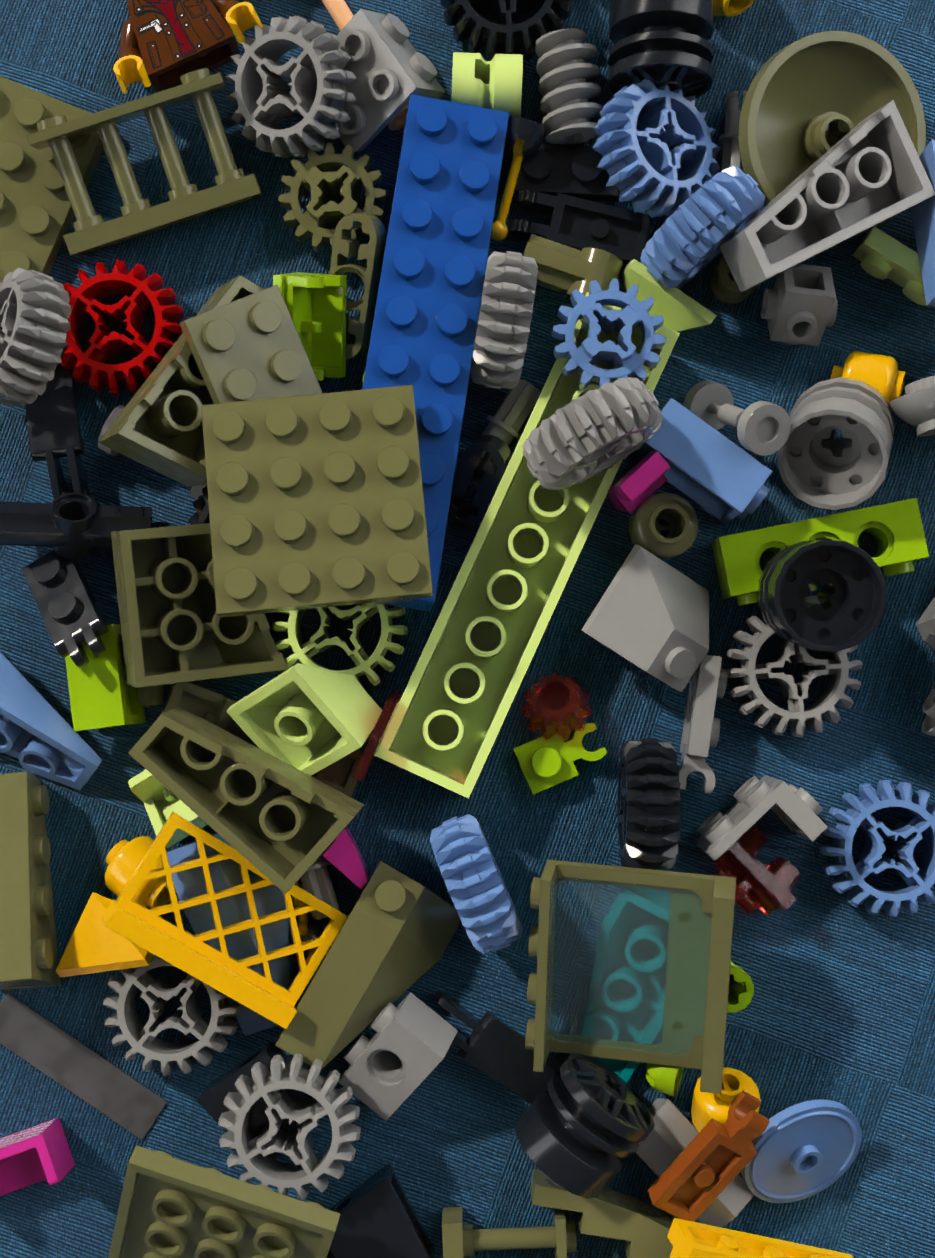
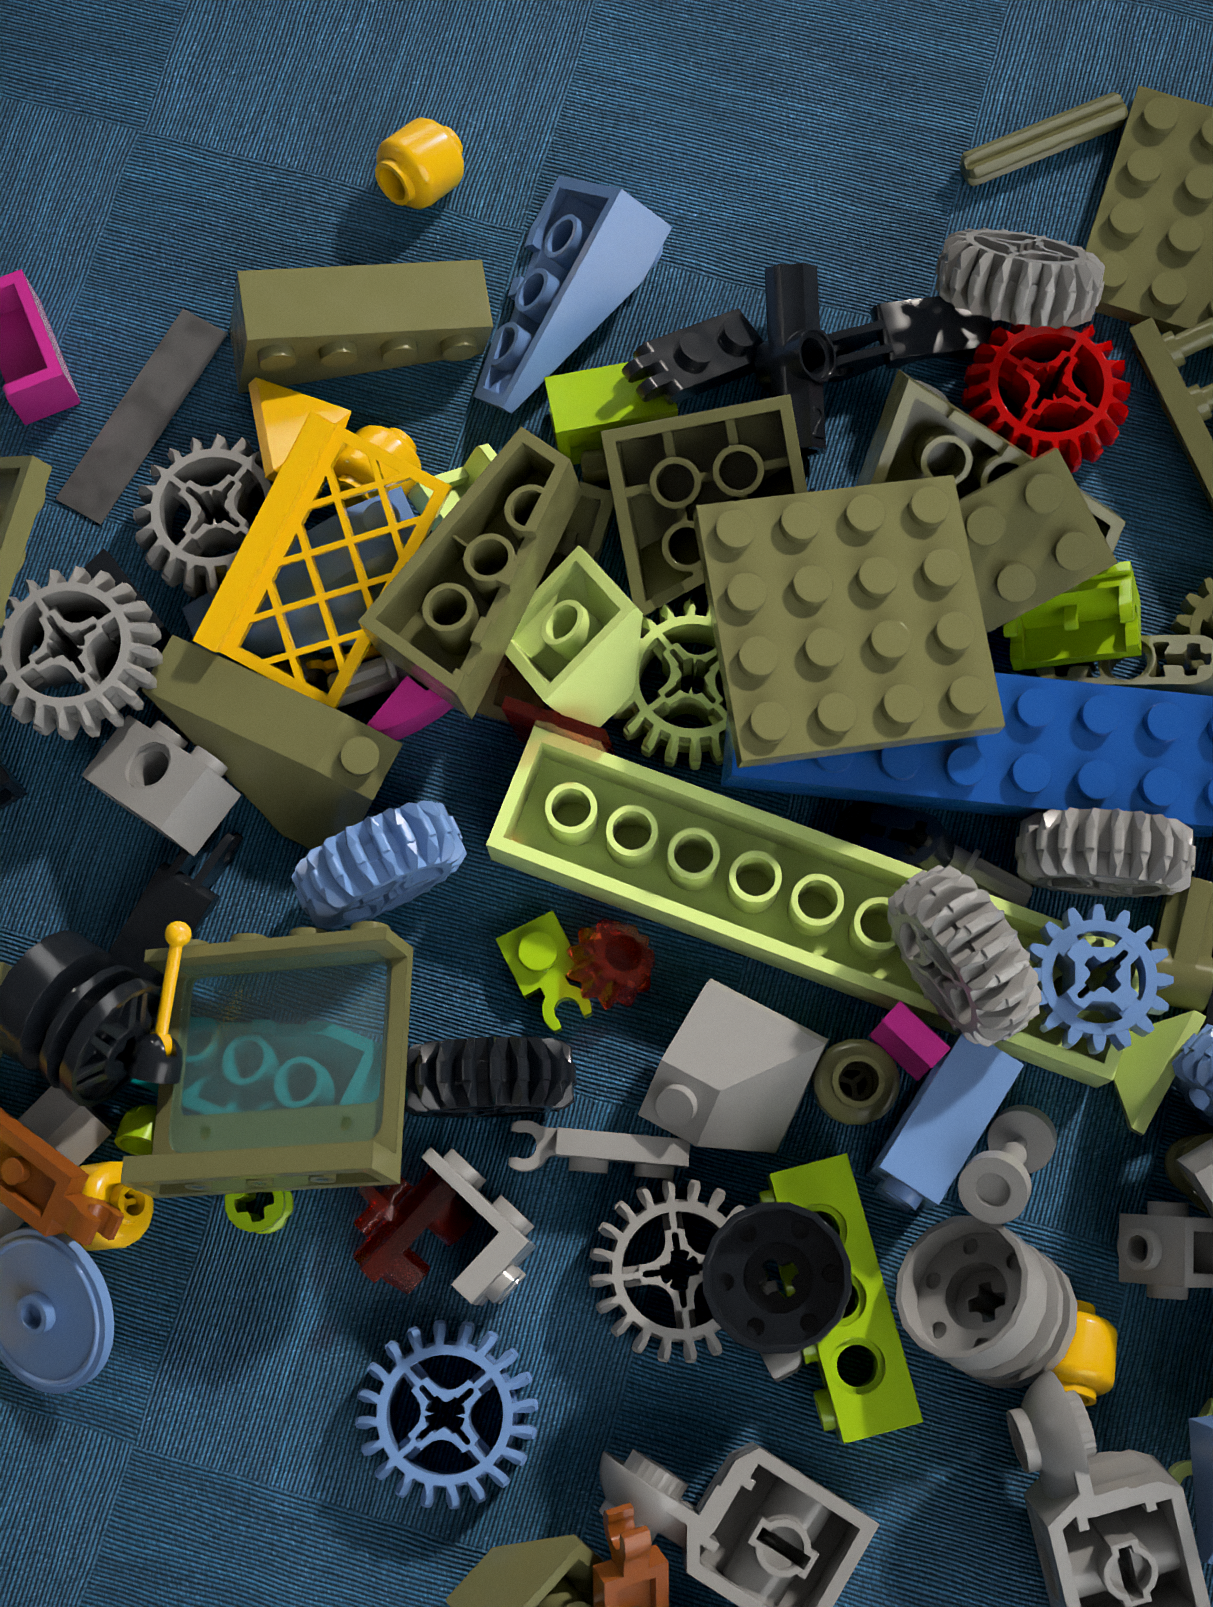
camera: 90 degrees right, 10 degrees down
none -> hinge [127,921,192,1084]

